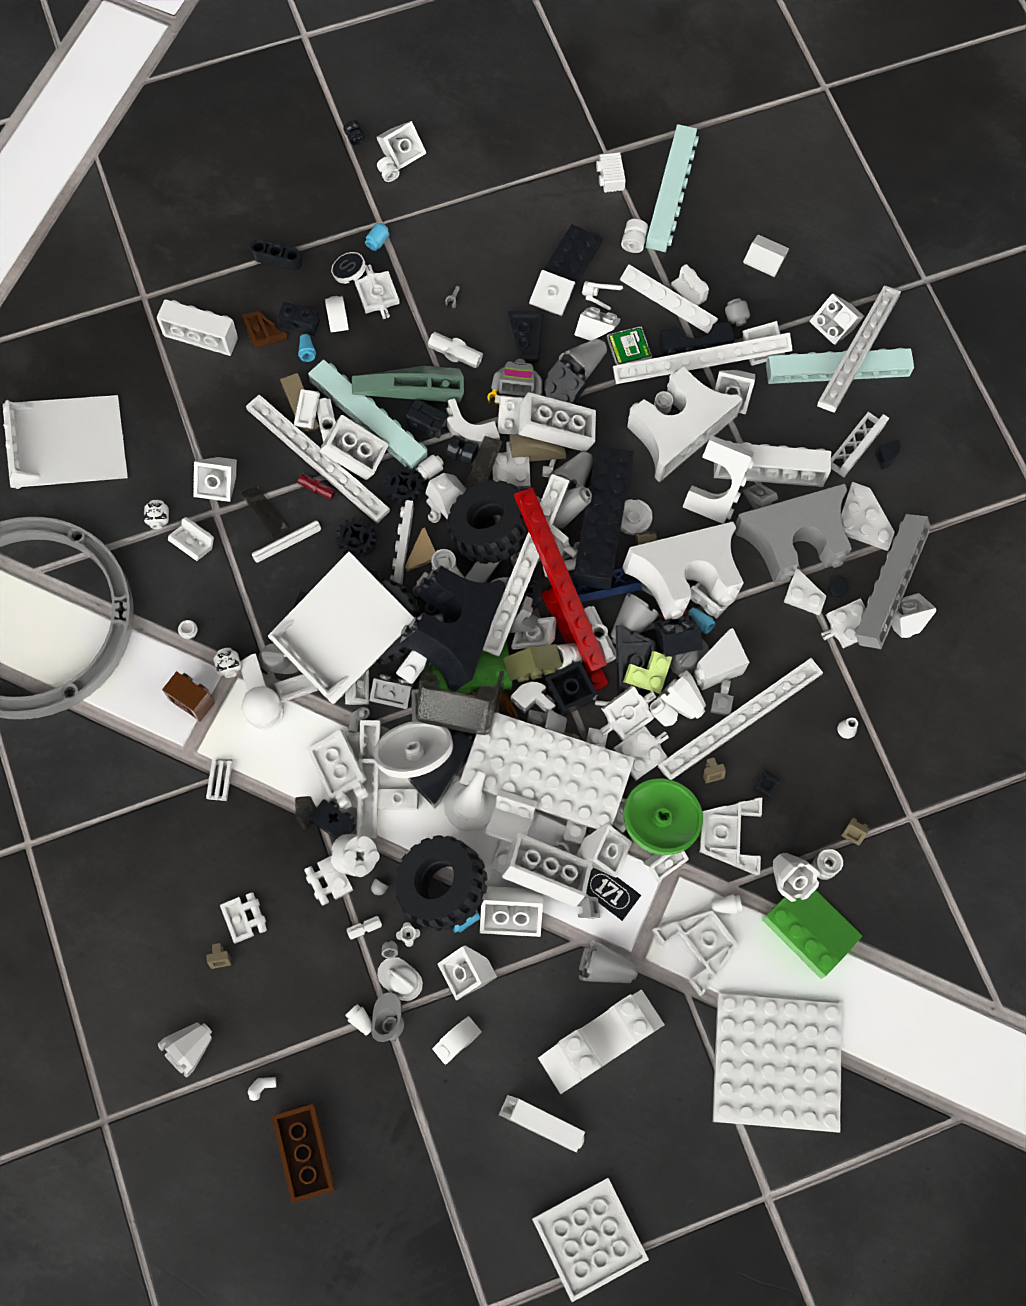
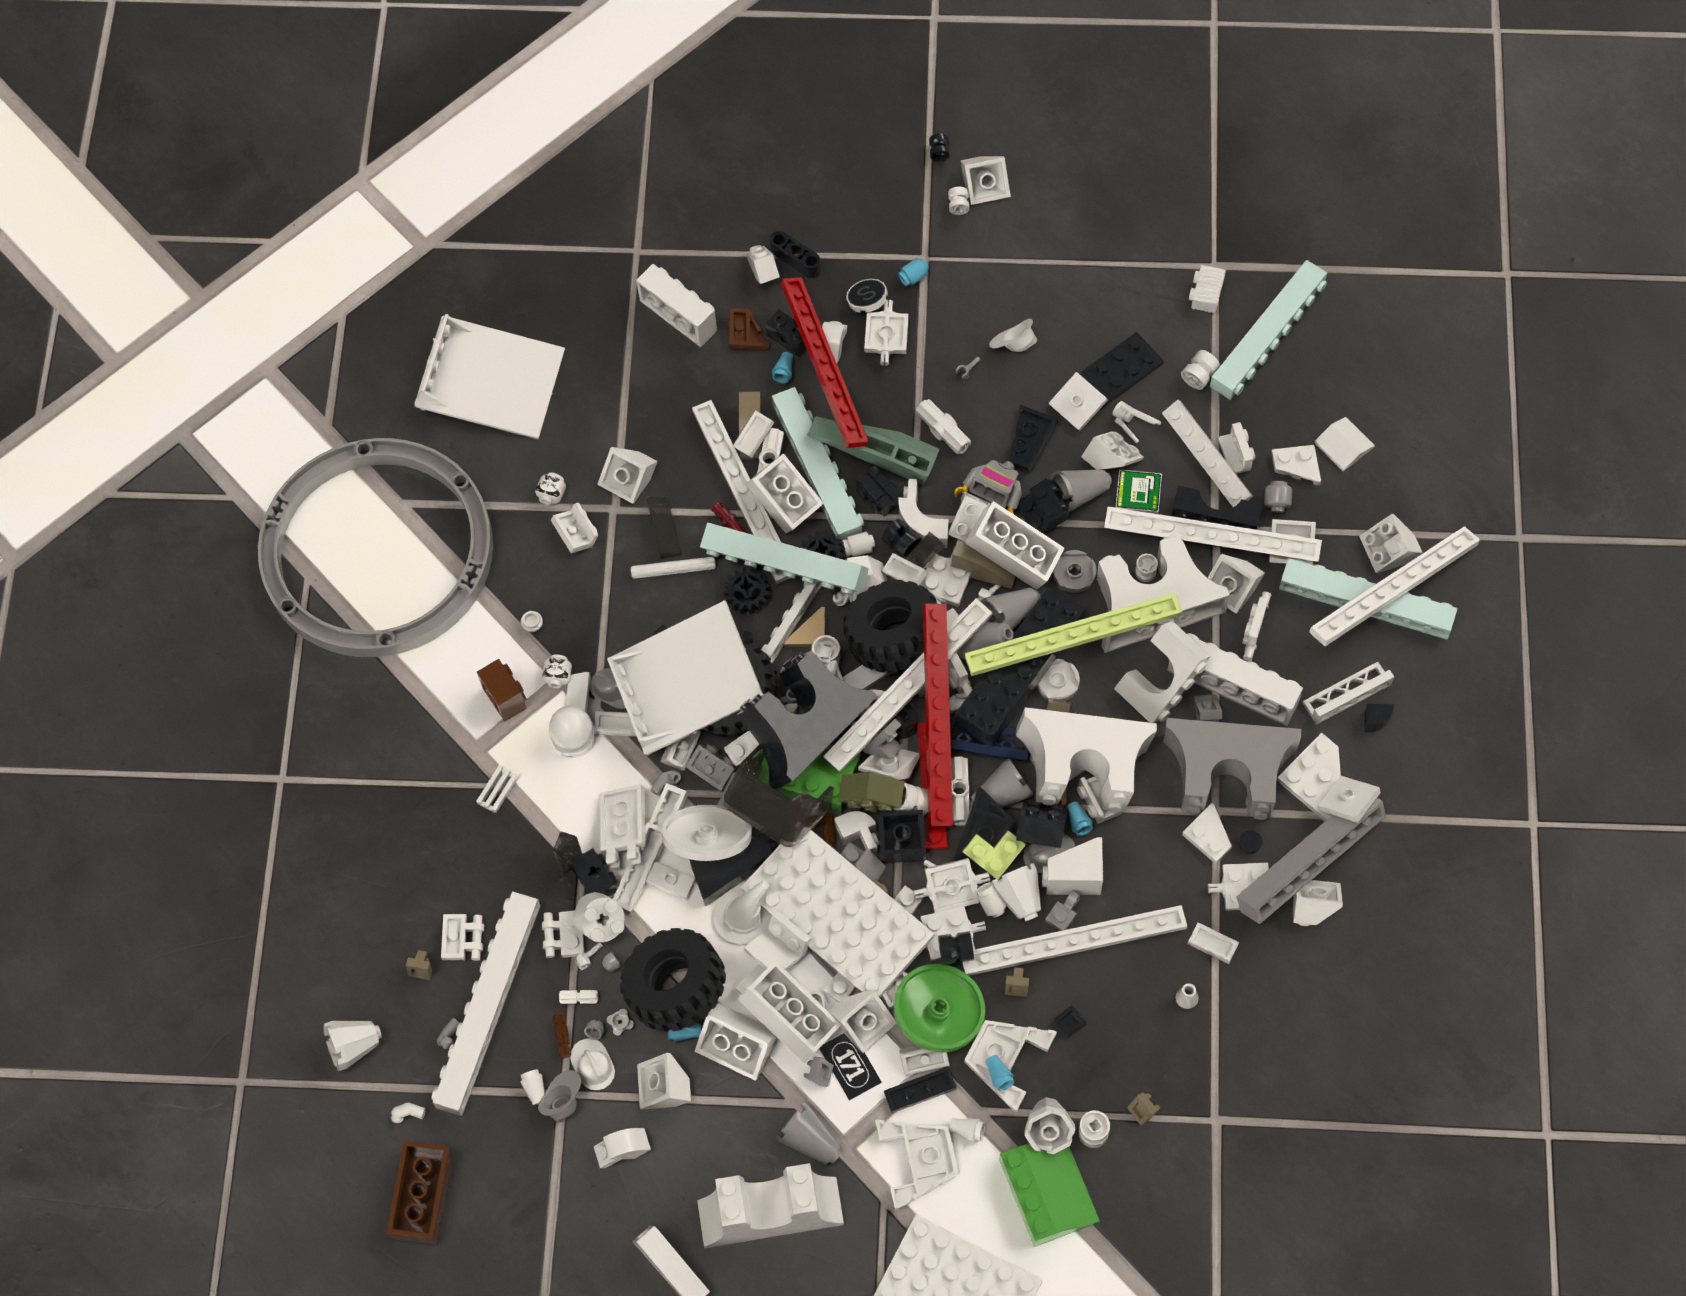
camera: 30 degrees right, 5 degrees down
none -> white brick [432,892,540,1116]
none -> light grey arm [437,1018,459,1049]
none -> reddish brown axle [553,1013,571,1058]
none -> white hand [577,942,602,970]
none -> light aqua brick [700,522,869,595]
none -> white slope [745,245,780,284]
none -> red plate [781,277,868,448]
none -> white tile [882,553,927,586]
none -> black tile [883,1067,956,1114]
none -> black wheel [938,931,974,965]
none -> yellowish green plate [965,593,1182,676]
none -> medium azure cone [985,1055,1015,1091]
none -> white piece [989,319,1037,352]
none -> light grey plate [1053,550,1097,593]
none -> white tile [1188,923,1239,964]
none -> white plate [1242,592,1271,661]
none -> white wing [1271,445,1321,485]
none -> white plate [1318,776,1381,823]

